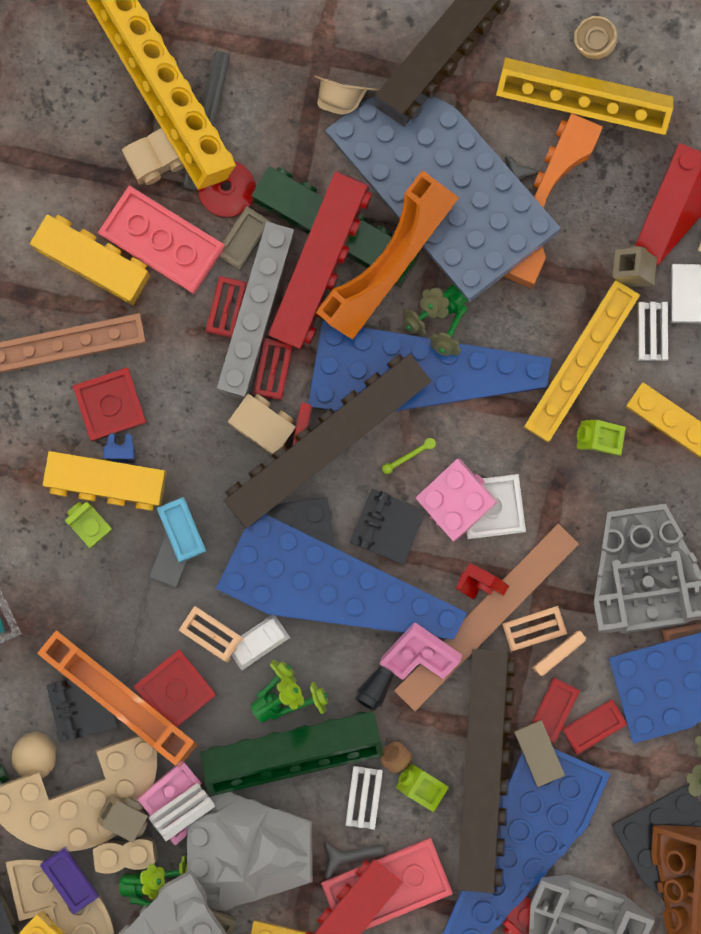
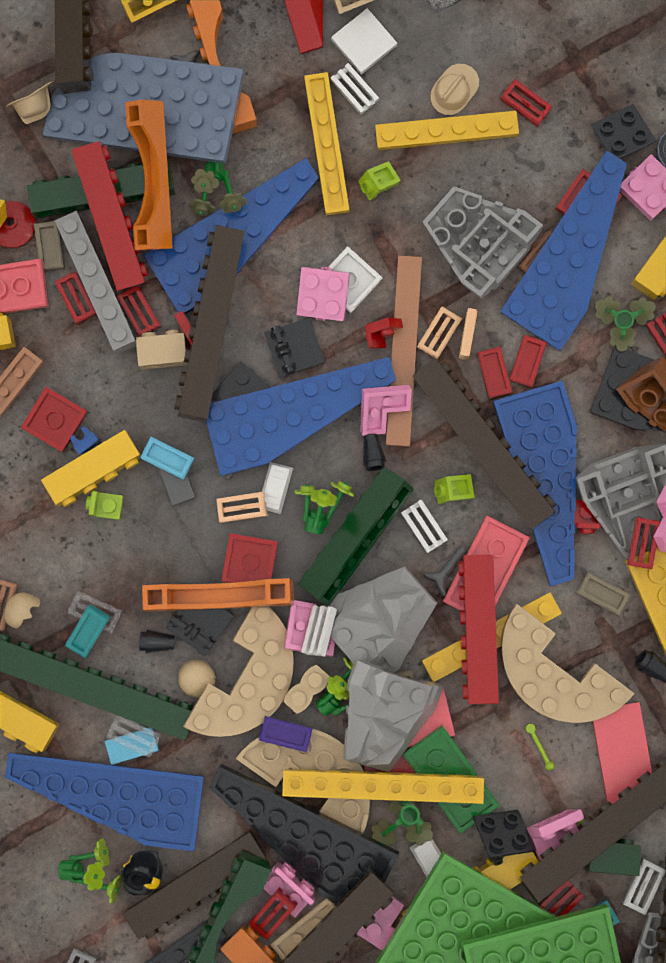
camera: 40 degrees left, 0 degrees up
dark tan brick [97,794,148,843] -> none
medium nougat tile [380,742,412,773] -> none
lime hinge [382,438,436,474] -> none
dark tan tile [513,720,565,787] -> none
dark tan brick [613,246,657,288] -> none
none -> black cone [139,629,175,654]

